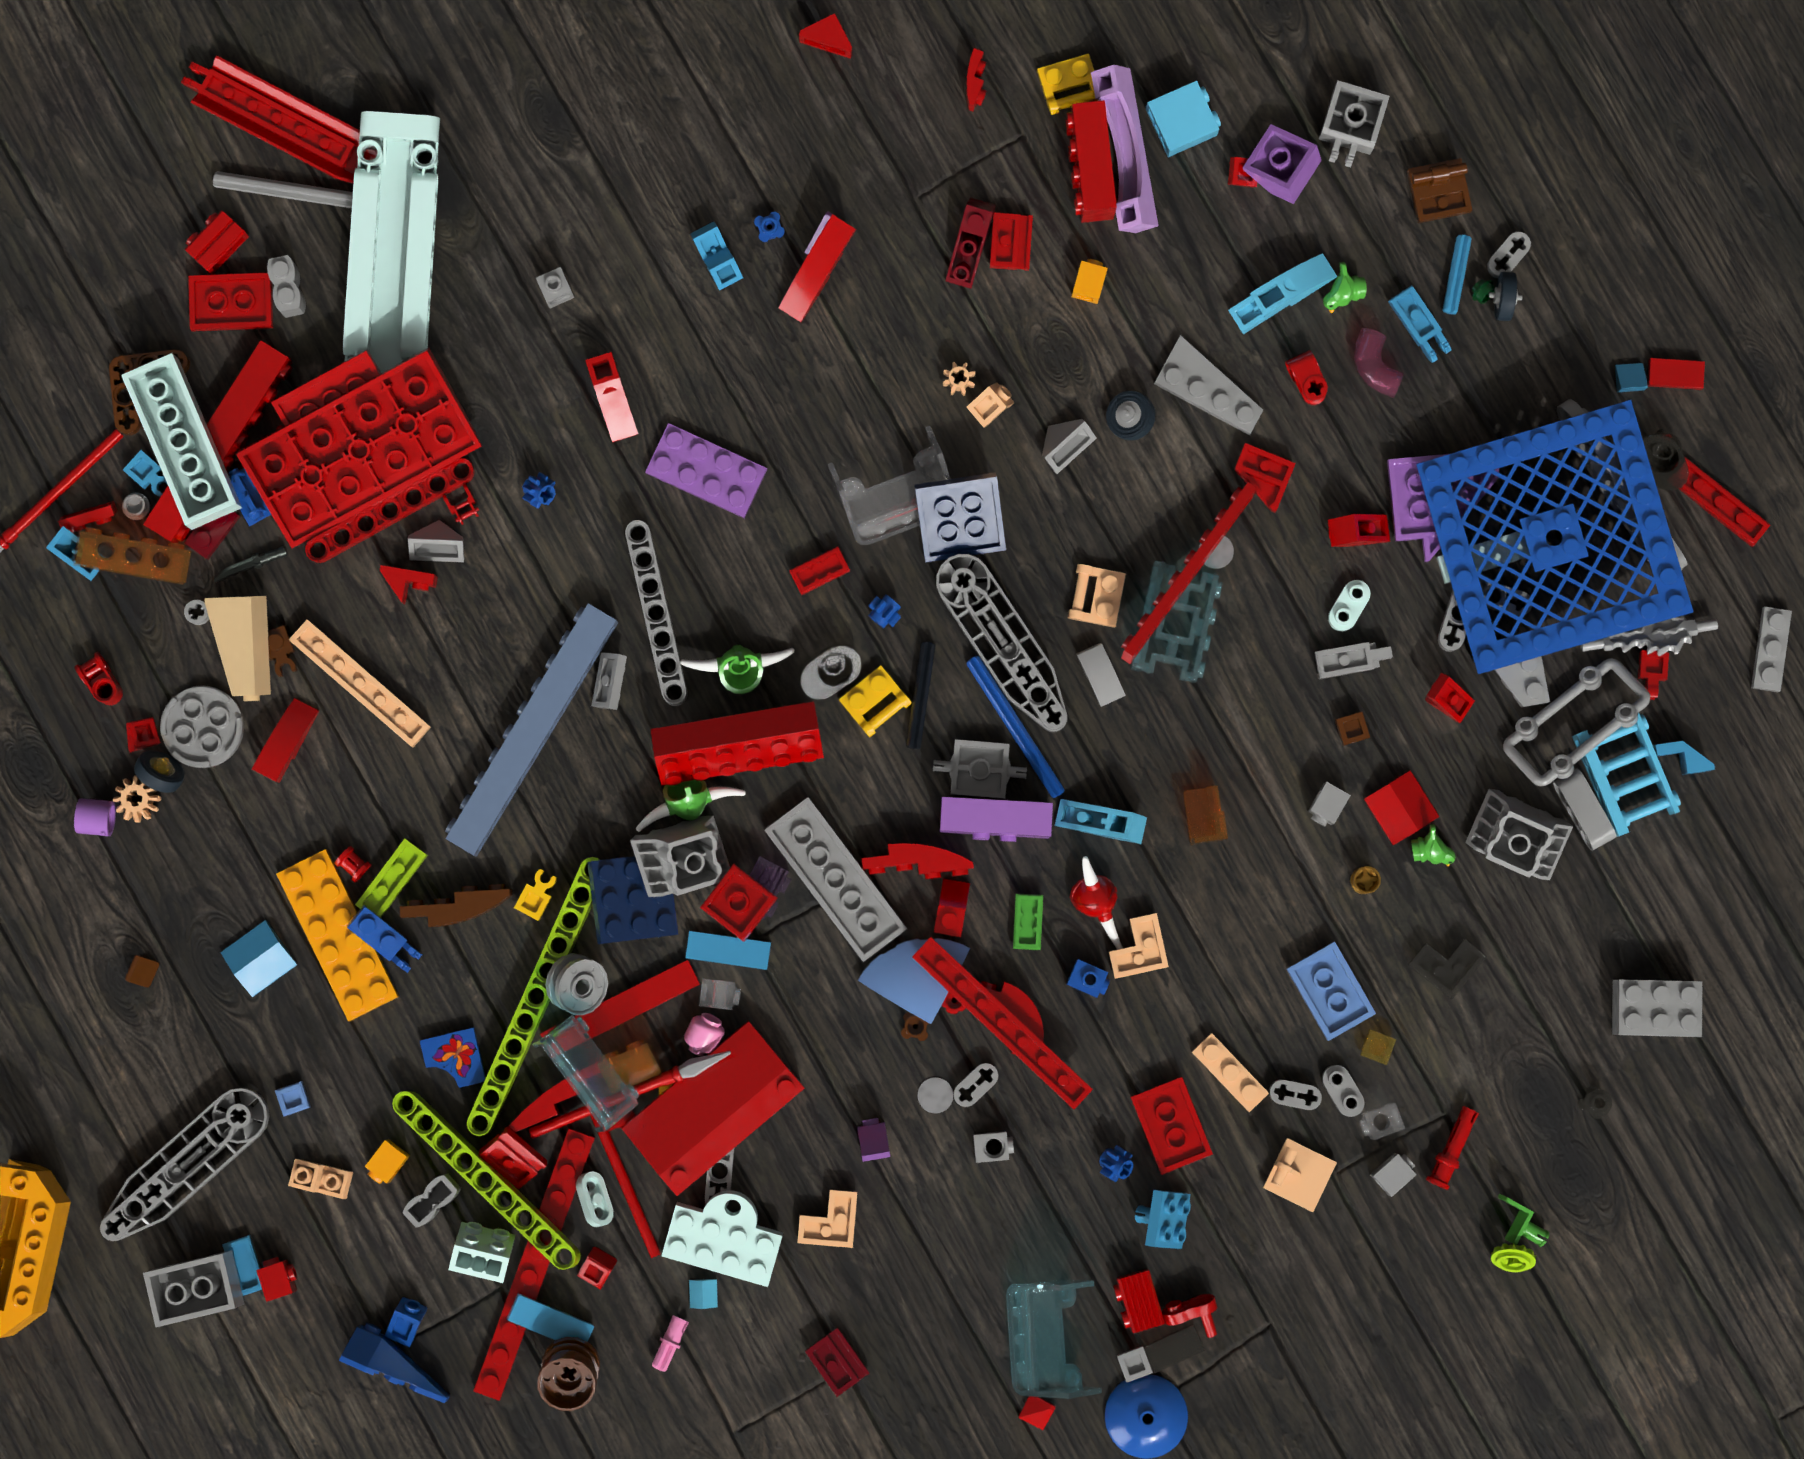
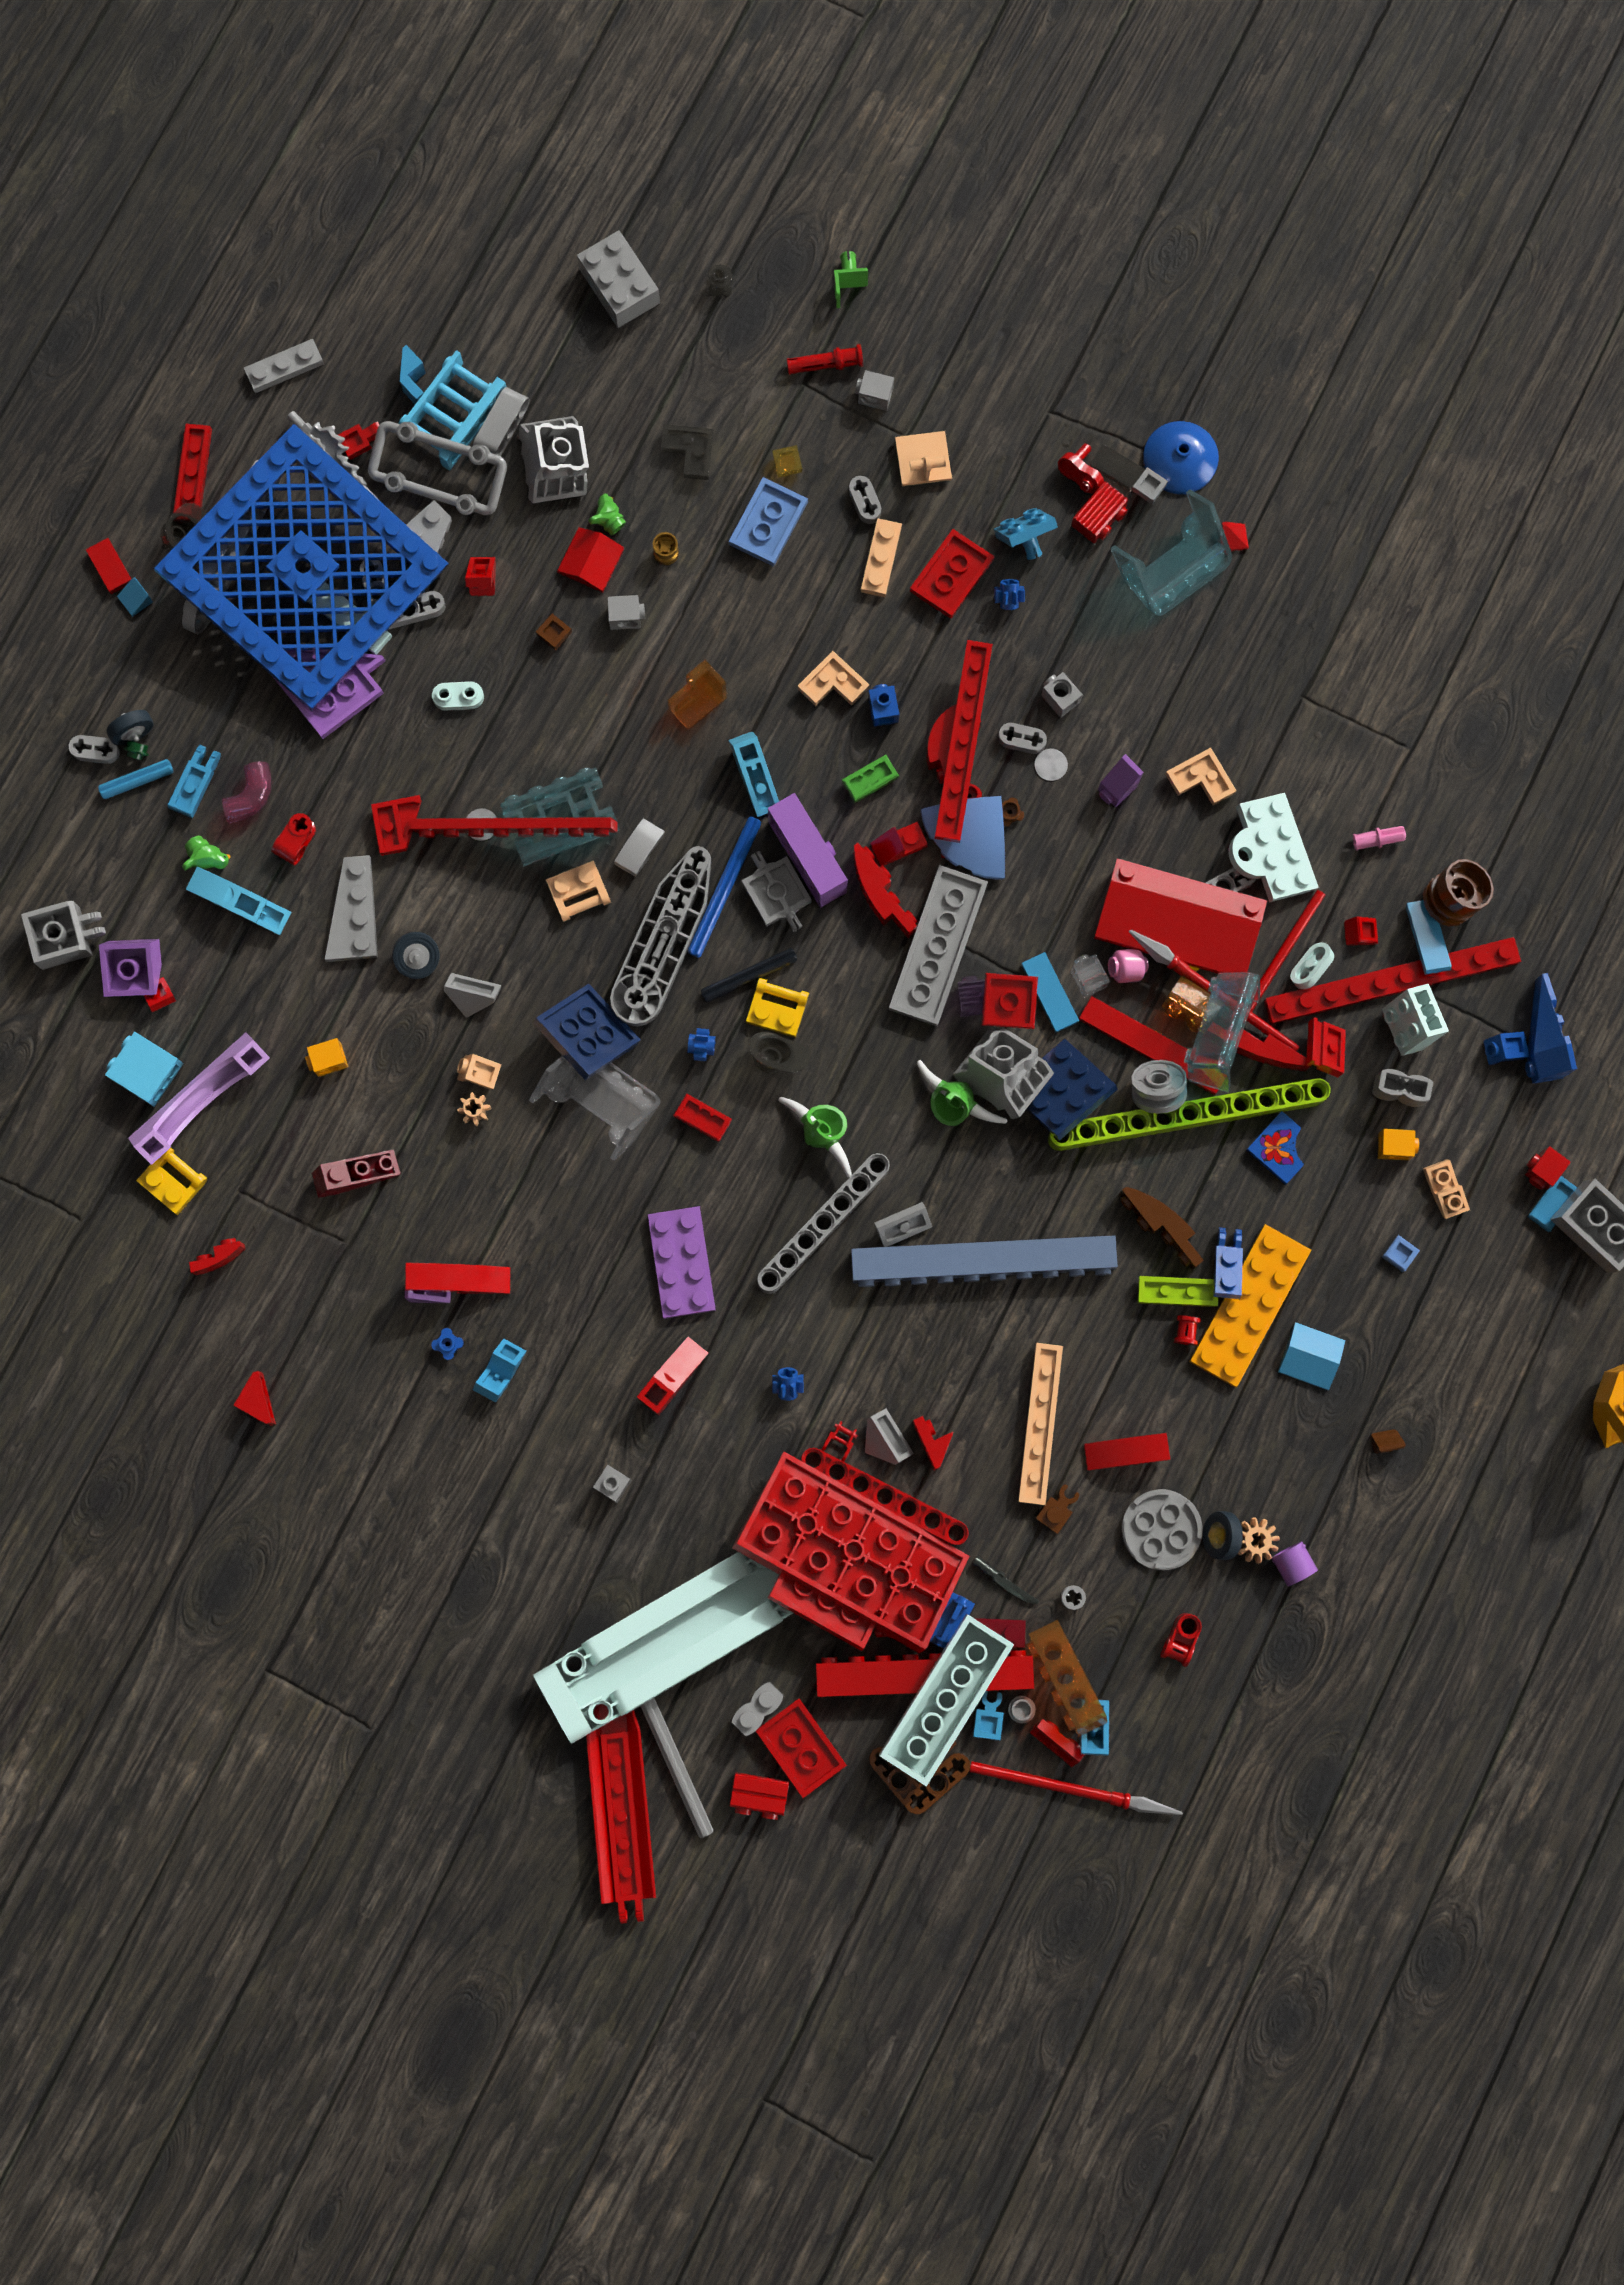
camera: 125 degrees left, 5 degrees down
light grey beam [100,1088,270,1241] -> none
red slope [126,717,160,752] -> none
tan slope [205,596,271,701] -> none
lime beam [392,1091,581,1270] -> none
yellow plate [514,869,557,921] -> none
red brick [650,701,824,785] -> none
medium azure slope [689,1279,718,1309] -> none
dark red plate [805,1327,870,1397] -> none
red plate [990,212,1033,271] -> none
red brick [1065,100,1117,223] -> none
red helmet [1070,856,1123,950] -> none
light grey hinge [1314,642,1393,679] -> none
light grey plate [1322,1065,1365,1117] -> none
red slope [1328,514,1390,547] -> none
clear brick [1359,1102,1405,1140] -> none
reddish brown plate [1407,158,1473,223] -> none
lime gear [1491,1244,1536,1272] -> none

